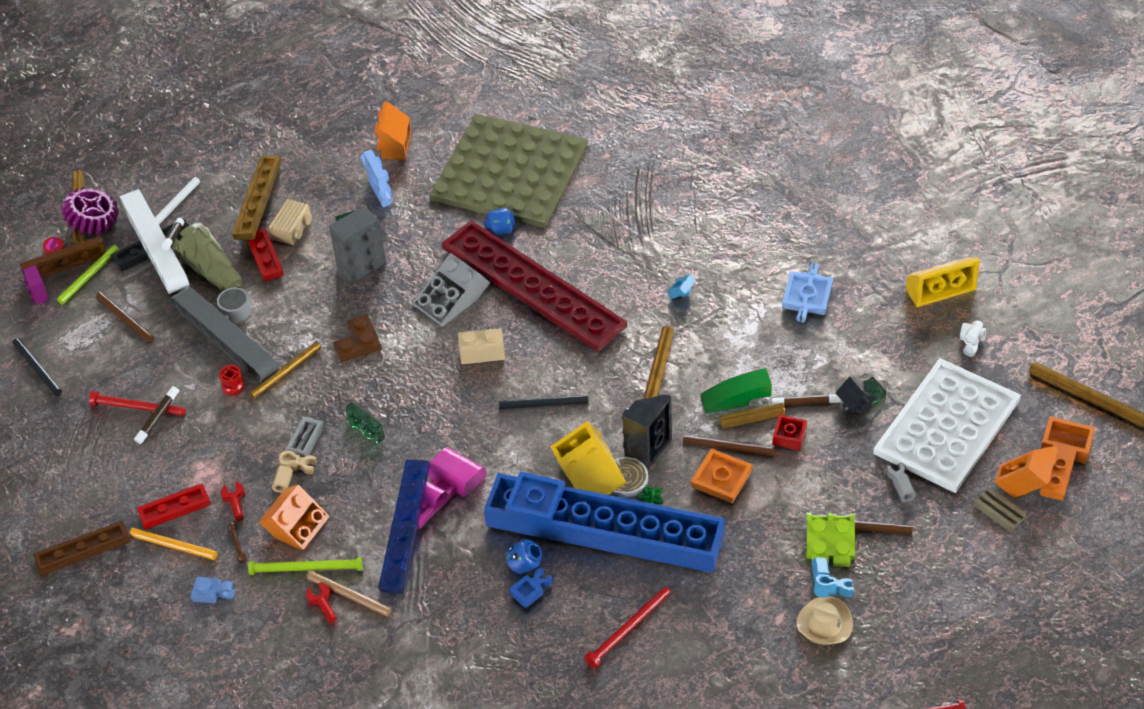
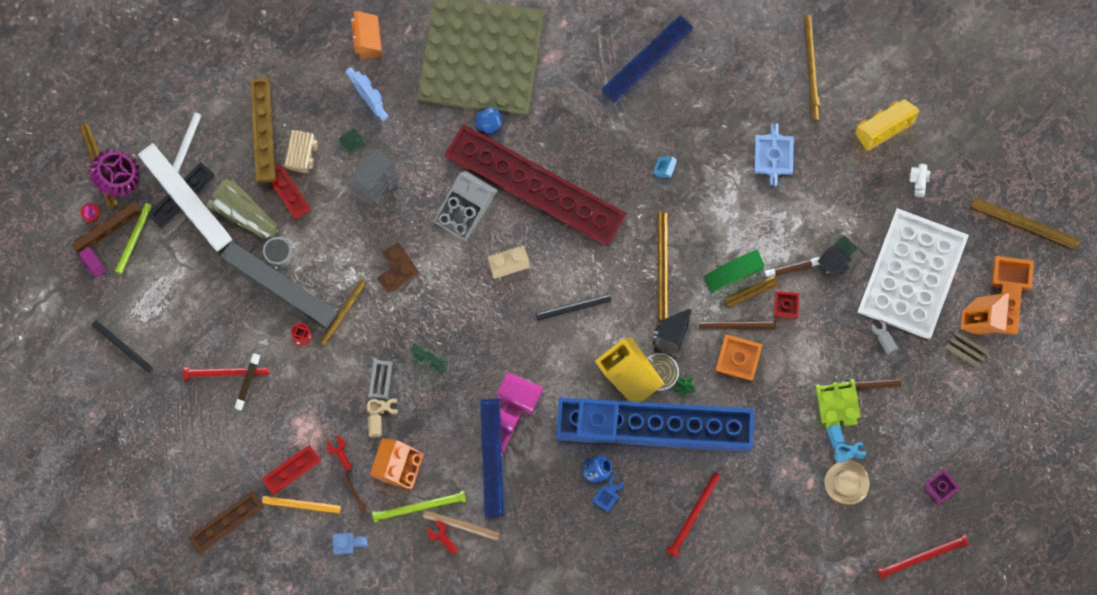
camera: 15 degrees left, 25 degrees up
reddish brown bar [96,292,154,343] -> none
bar [162,218,184,250] -> none
none -> clear blue plate [601,15,693,104]
none -> pearl gold bar [804,15,820,122]
none -> magenta piece [924,469,960,505]

